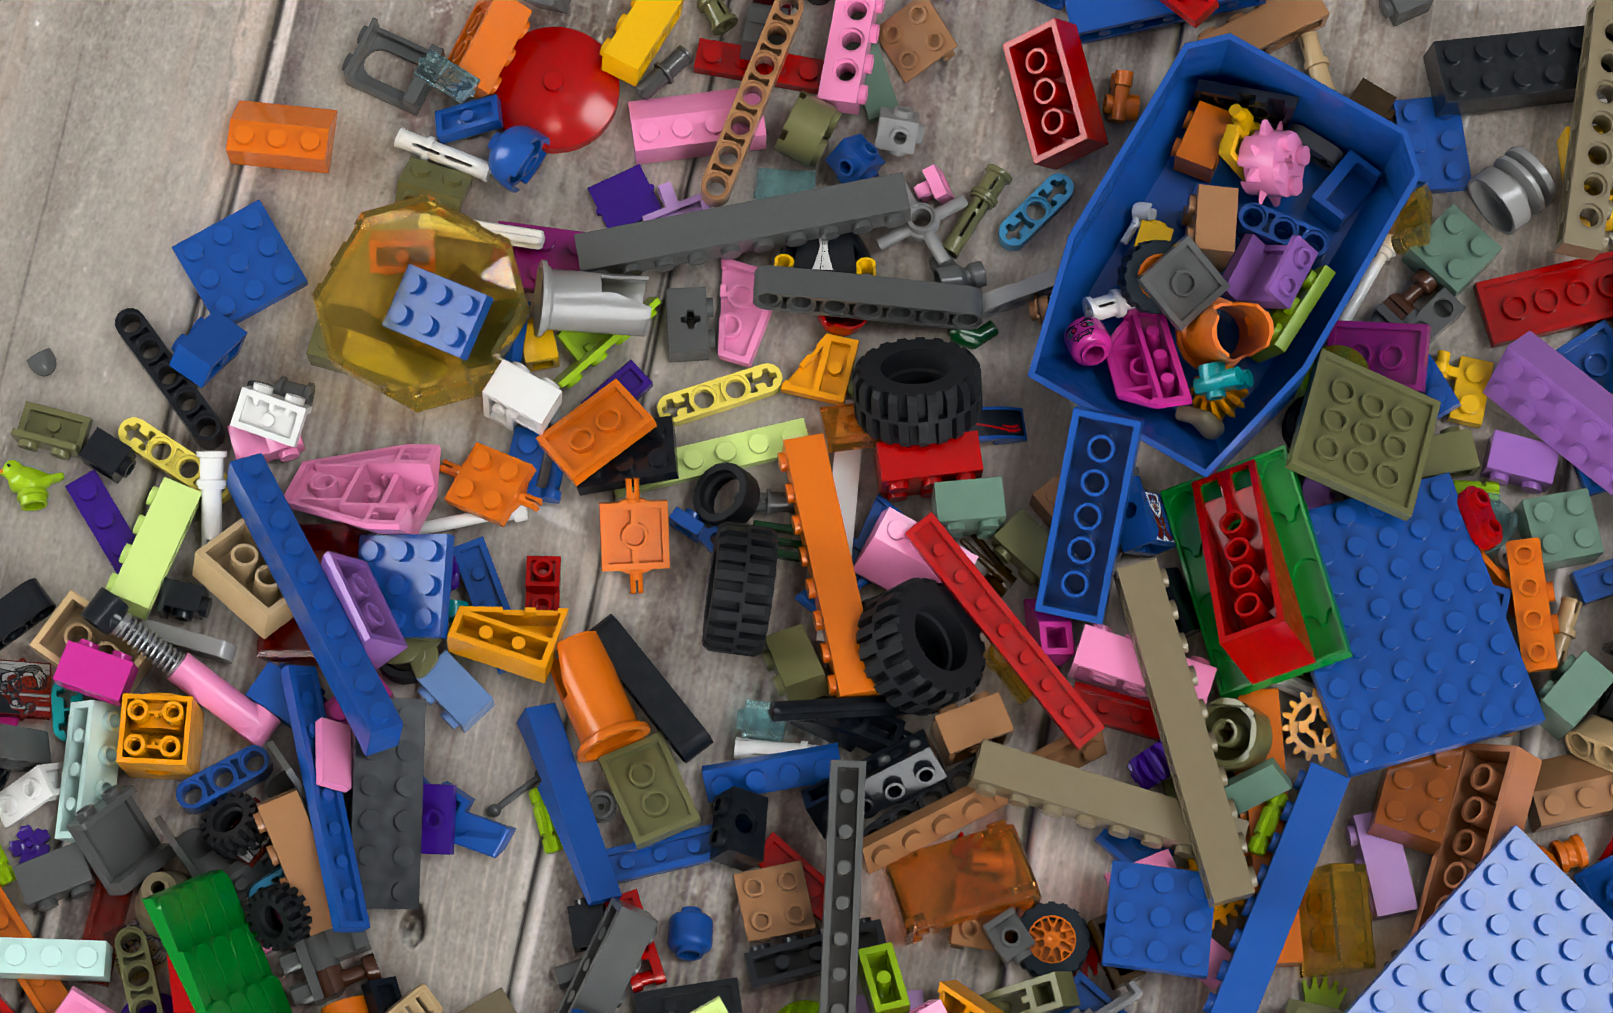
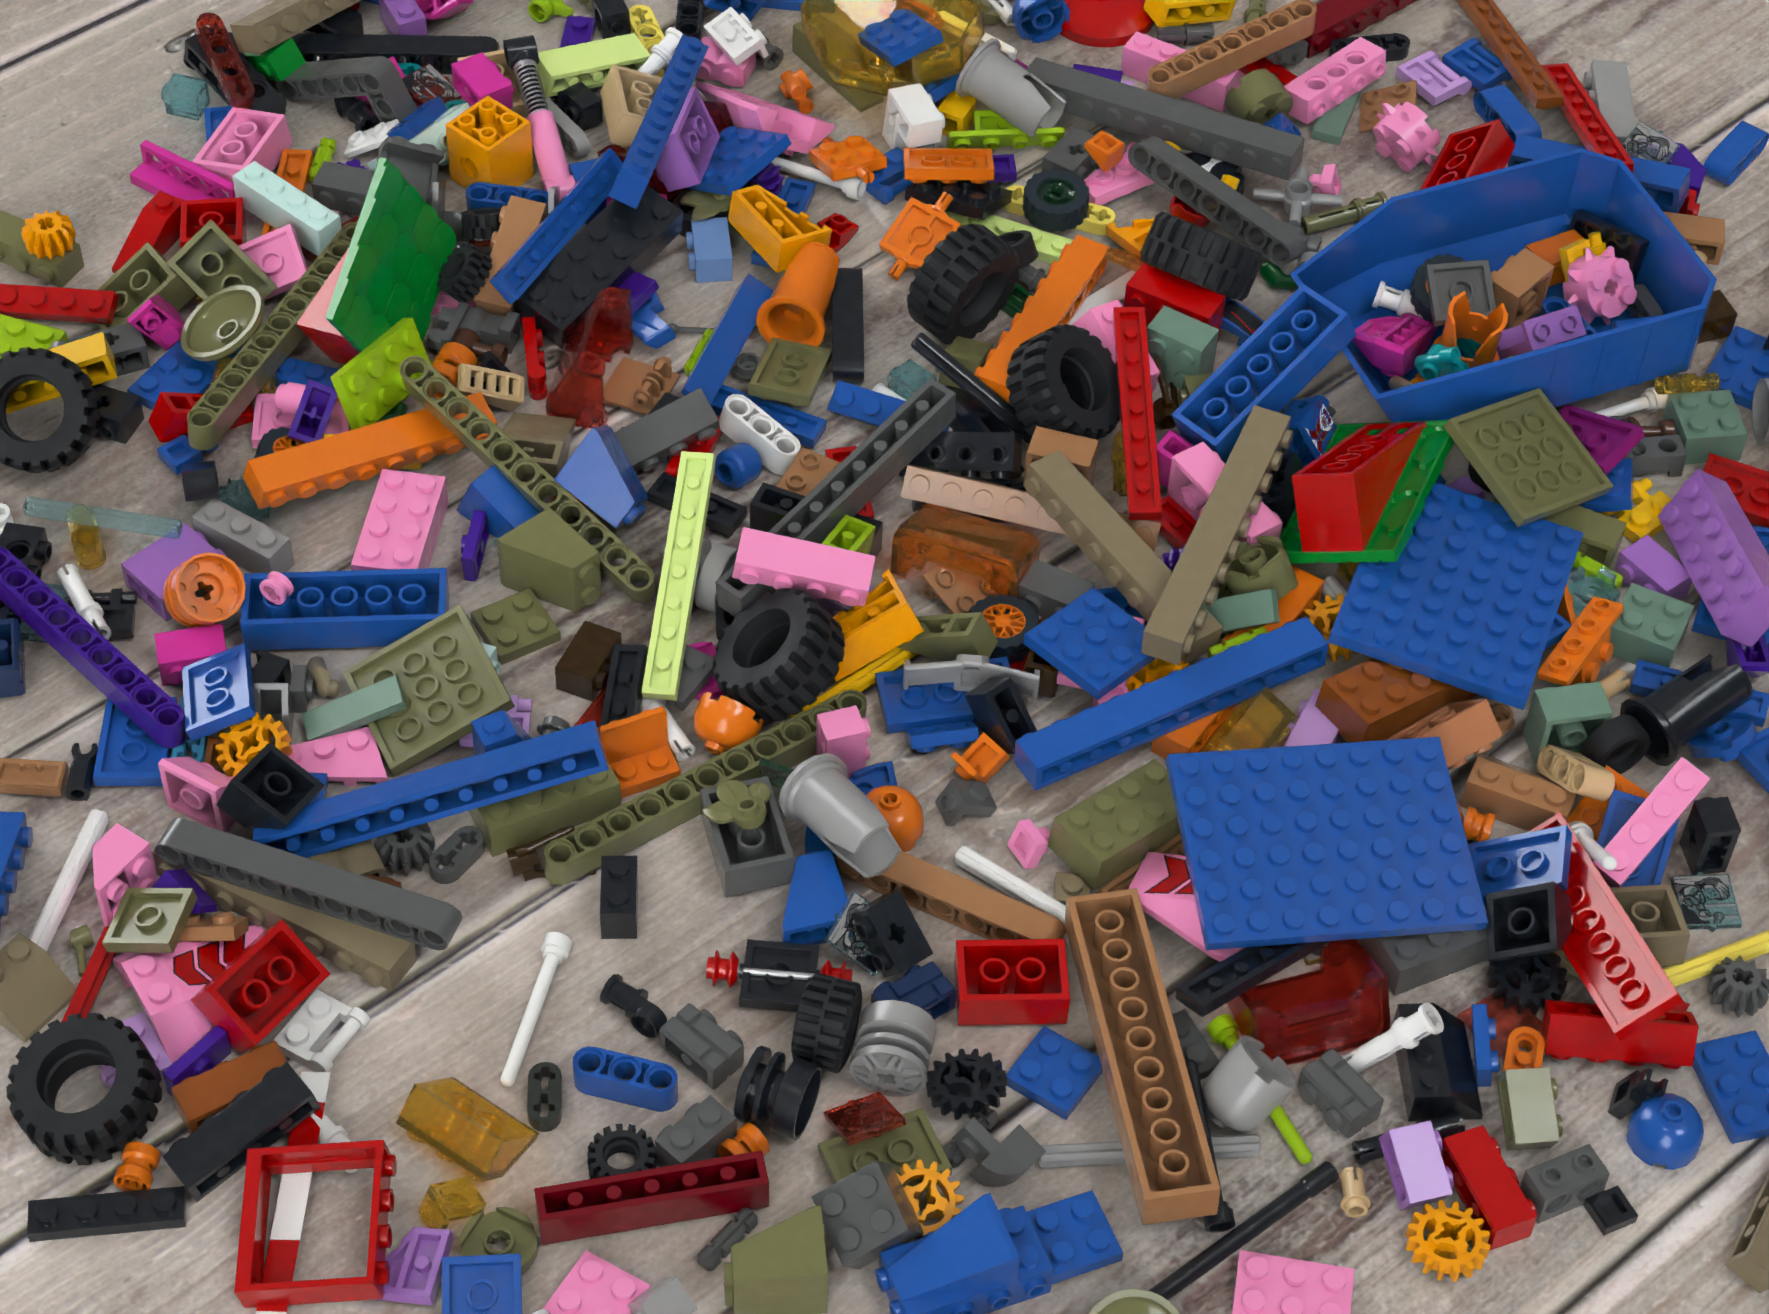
camera: 40 degrees right, 25 degrees down
bright pink tile [315,717,352,793] -> none
black brick [709,786,768,871] -> none
light grey brick [875,106,925,156] -> none
dark grey brick [982,907,1036,966] -> none
dark pink head [1064,316,1112,366] -> none
red plate [1457,486,1503,551] -> none
none -> blue beam [387,96,448,140]
none -> red plate [522,317,548,401]
none -> clear red windscreen [546,287,633,429]
none -> medium nougat hinge [597,356,681,415]
none -> white beam [719,394,801,475]
none -> orange plate [778,68,814,114]
none -> dark grey brick [1017,559,1095,618]
none -> black wheel [1023,169,1090,232]
none -> orange slope [1084,130,1125,172]
none -> bright pink brick [1373,102,1441,172]

